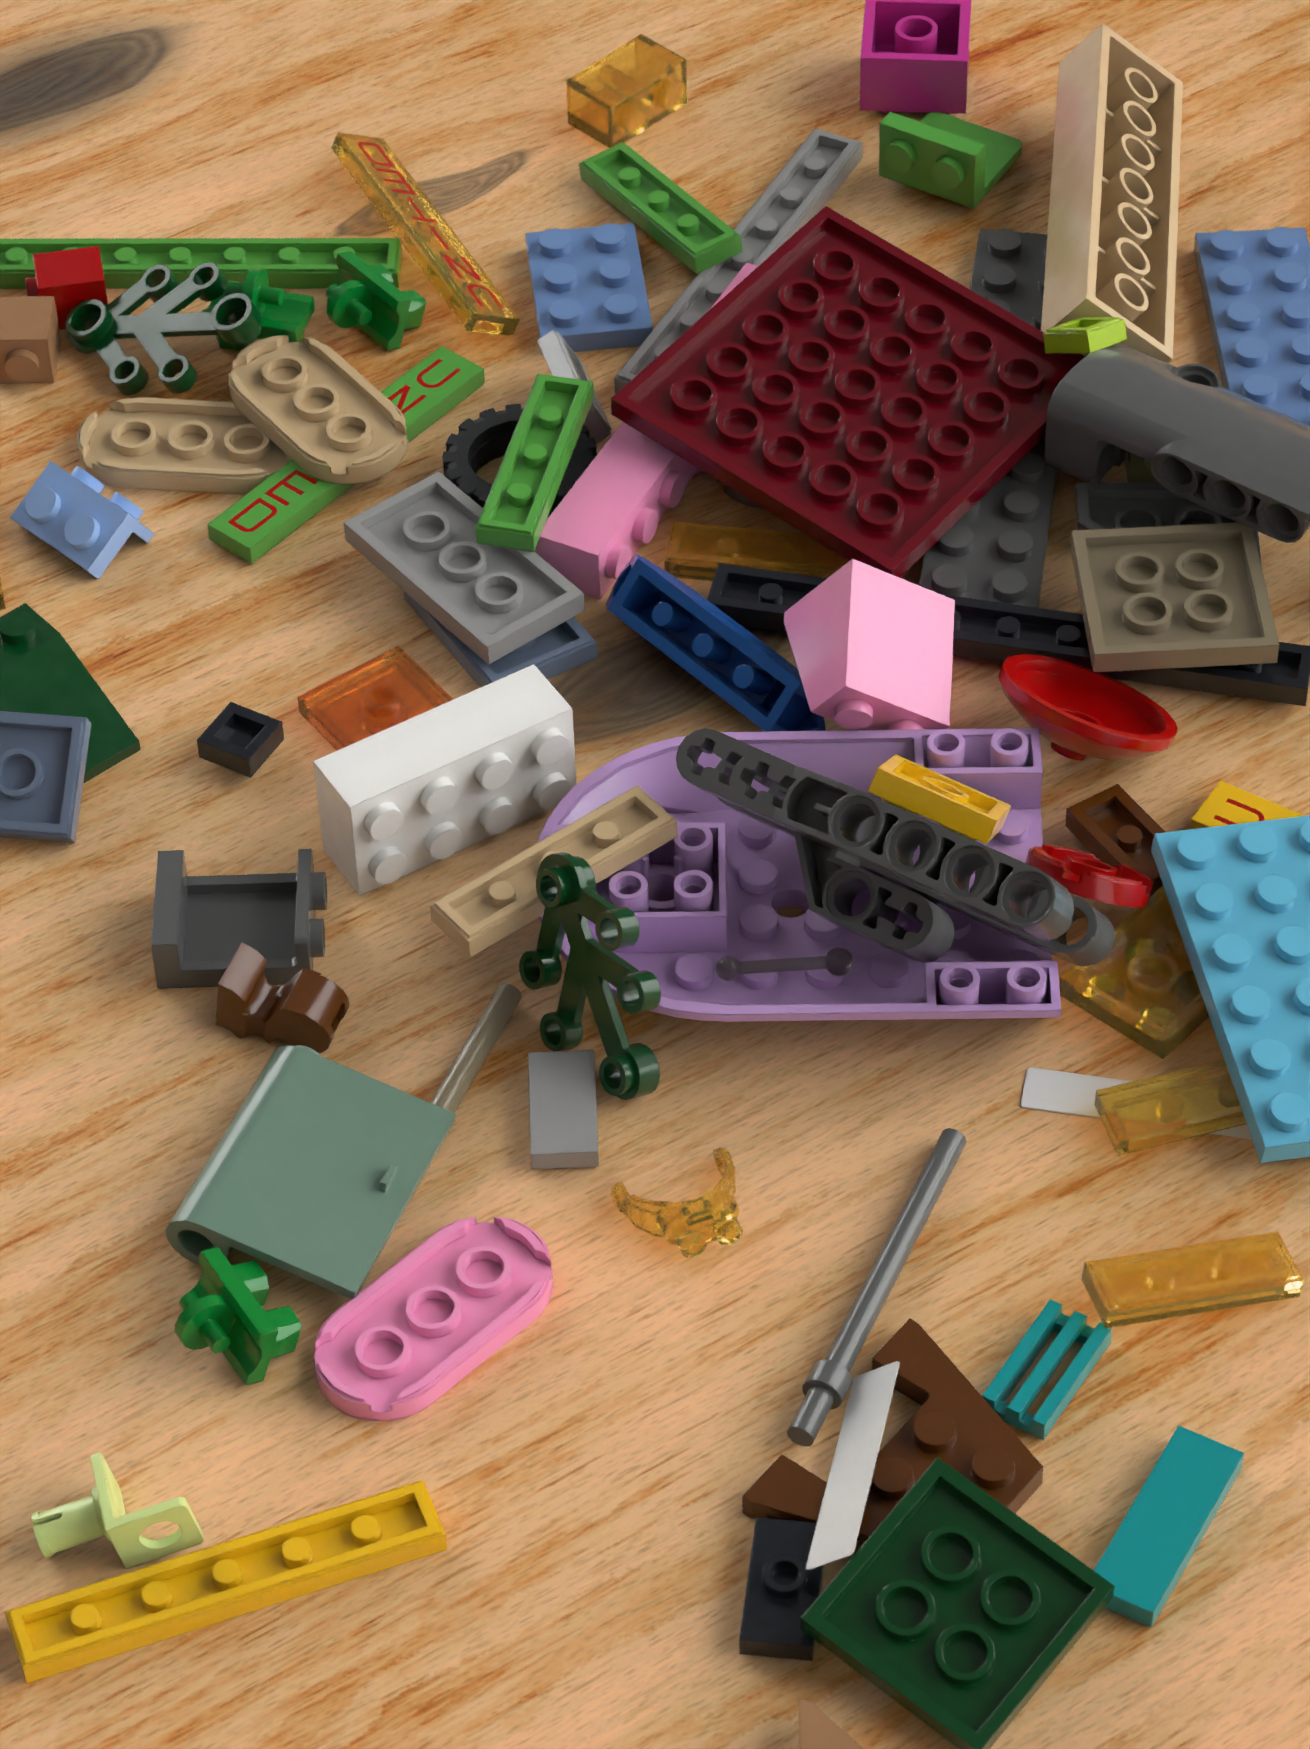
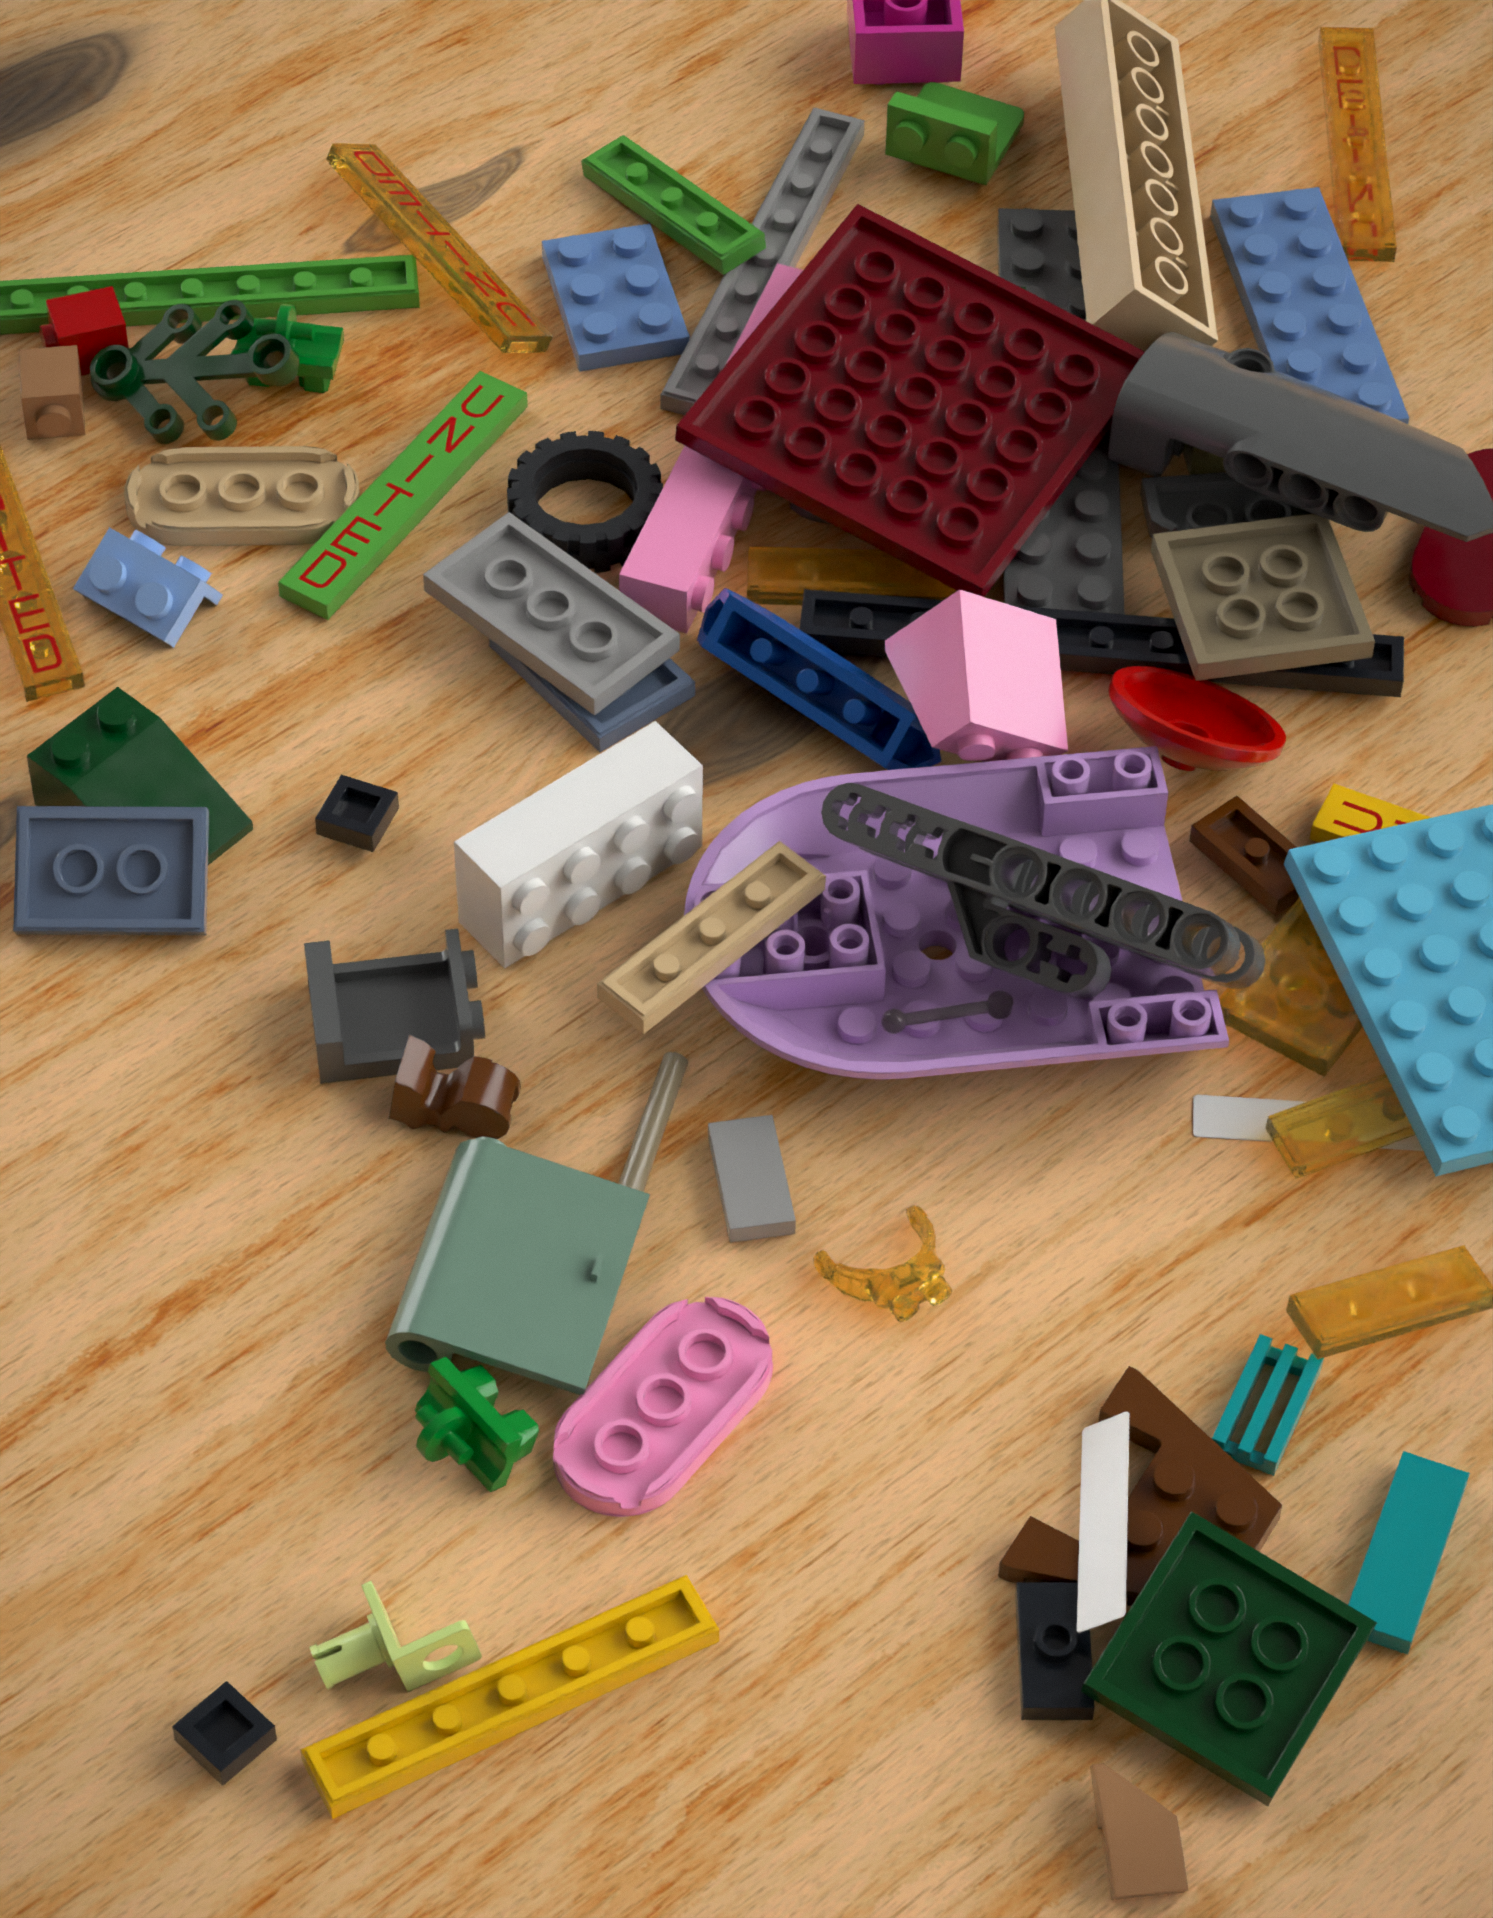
camera: 10 degrees left, 5 degrees up
tan tile [229,335,408,484] -> none
clear orange plate [297,645,454,750] -> none
green hips [326,251,426,351] -> none
bright green tile [475,374,594,552] -> none
dark green plant [519,852,661,1100] -> none
light grey tile [537,330,612,444] -> none
clear yellow brick [566,34,687,148] -> none
dark grey bar [787,1128,967,1447] -> none
yellow plate [868,754,1012,844] -> none
red tile [1025,844,1154,908] -> none
lime tile [1043,317,1127,353] -> none

